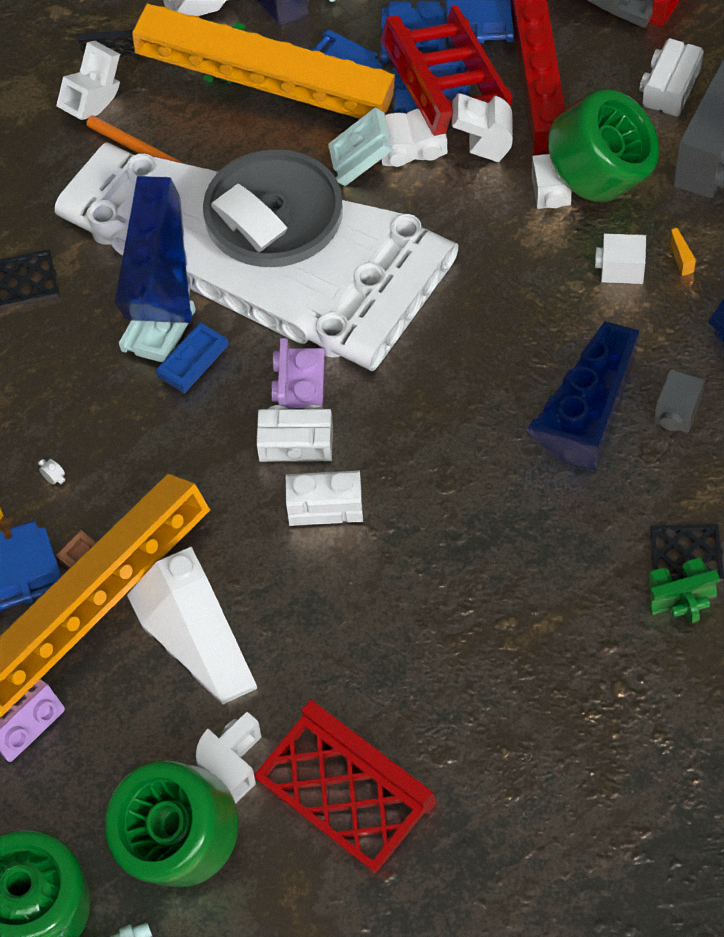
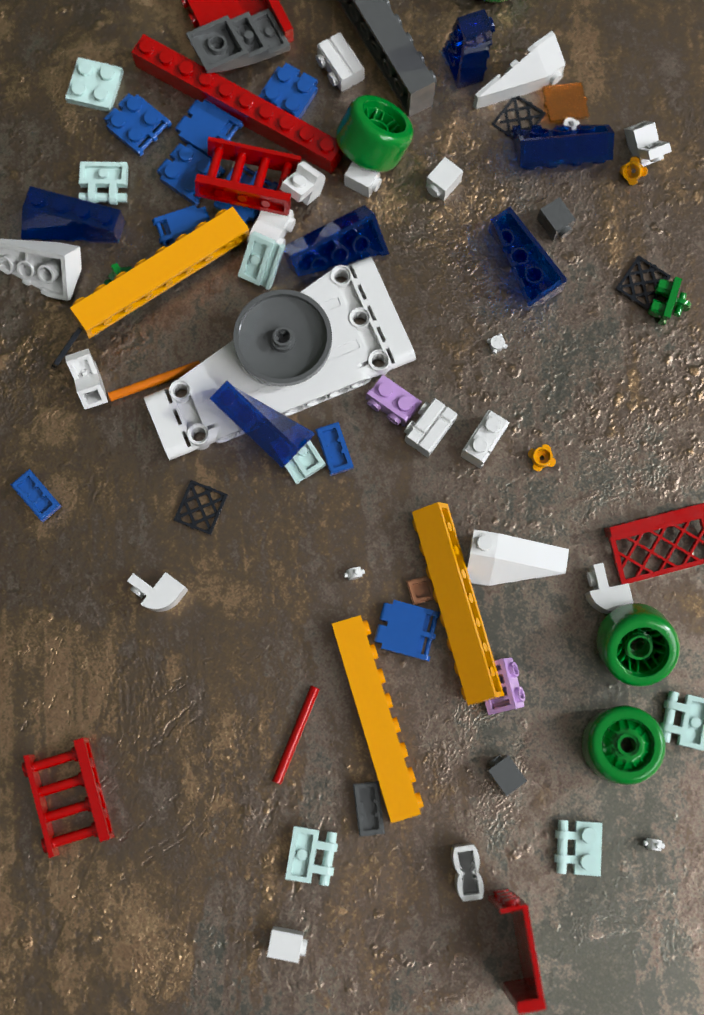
camera: 60 degrees left, 20 degrees up
white slope [211,184,287,253] -> none
light orange piece [670,228,696,277] -> none
none -> blue plate [259,63,318,119]
none -> clear blue wedge [283,205,389,277]
none -> white piece [487,333,508,354]
none -> light orange plate [528,444,556,472]

